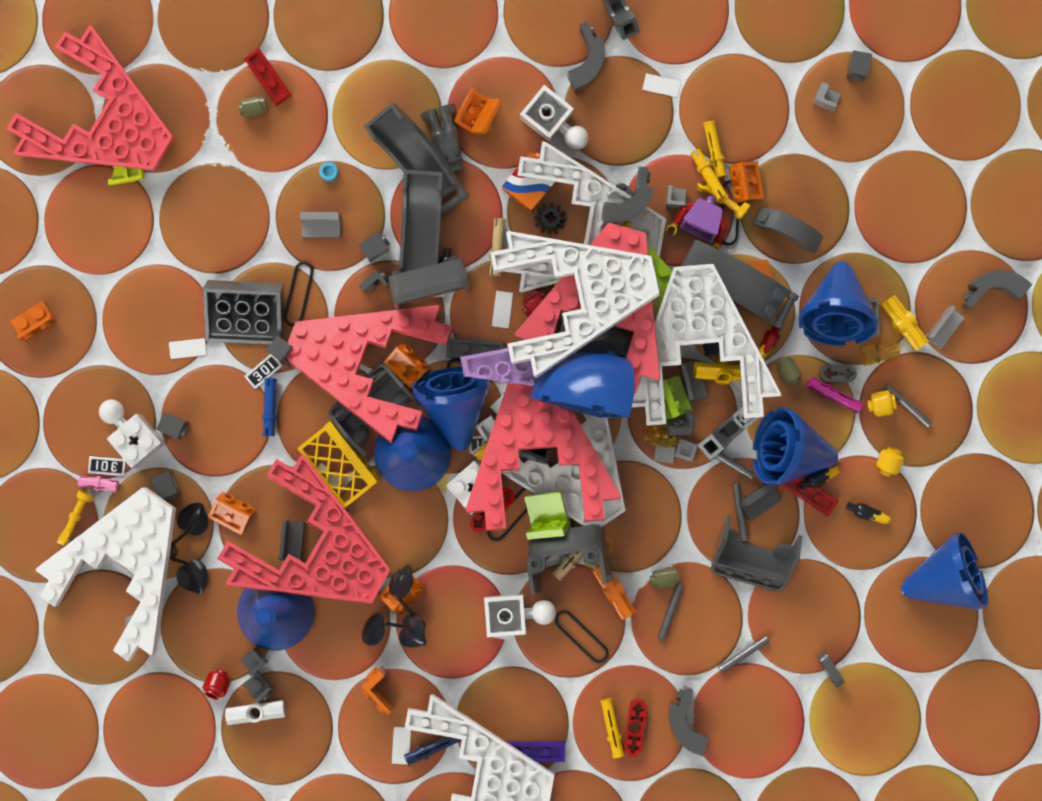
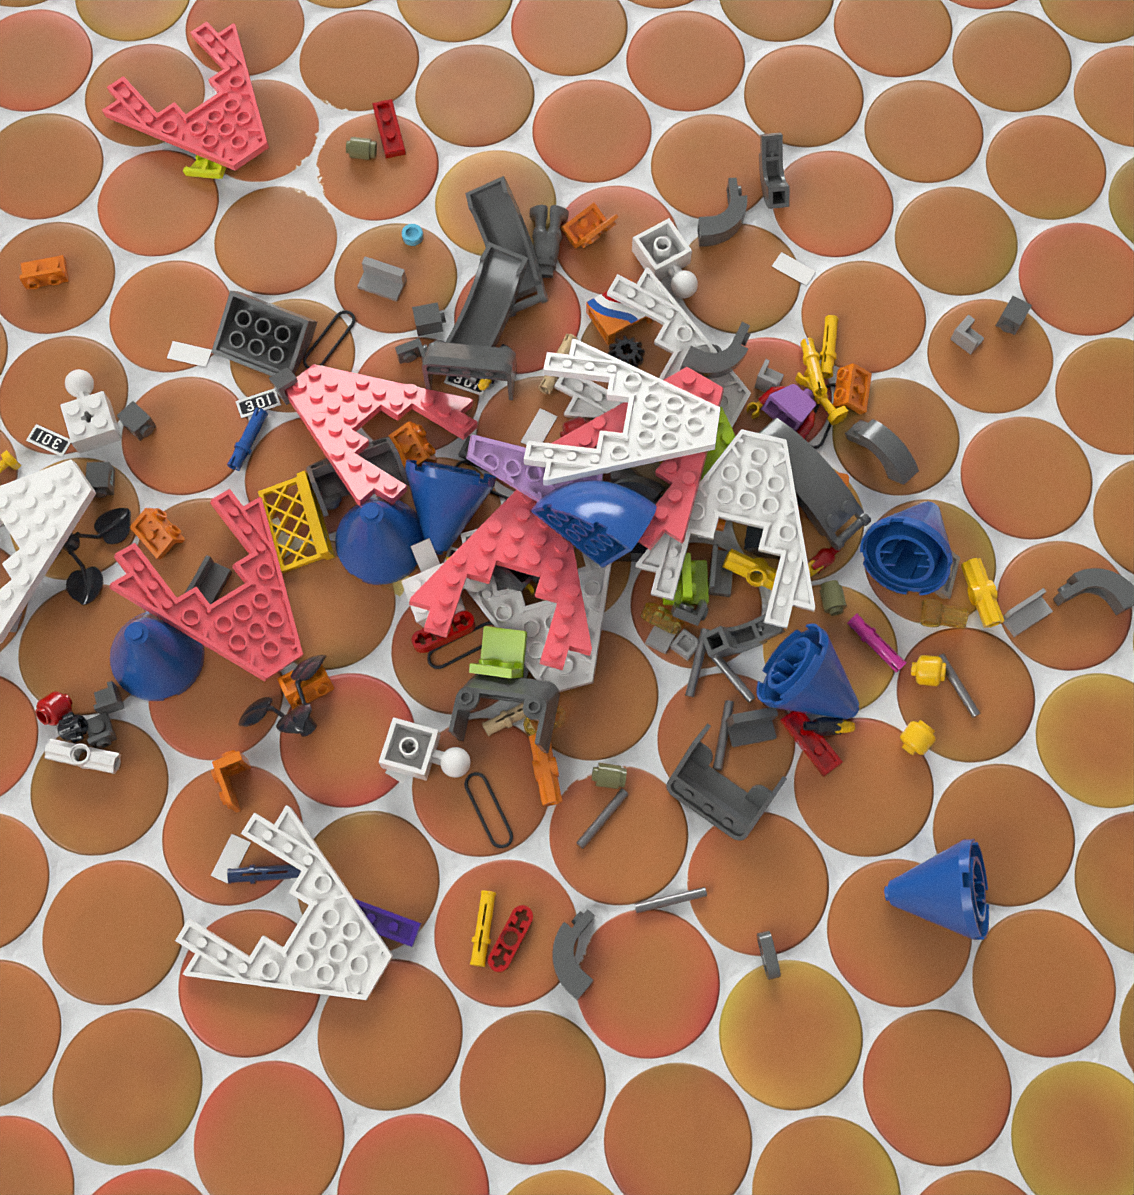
camera: 15 degrees right, 15 degrees down
bright pink pin [78,475,119,492] -> none
dark grey beam [819,365,857,383] -> none
black piece [846,502,891,524] -> none
none -> black gear [57,712,88,743]
none -> white sticker [411,538,440,572]
none -> flat silver bar [685,628,710,698]

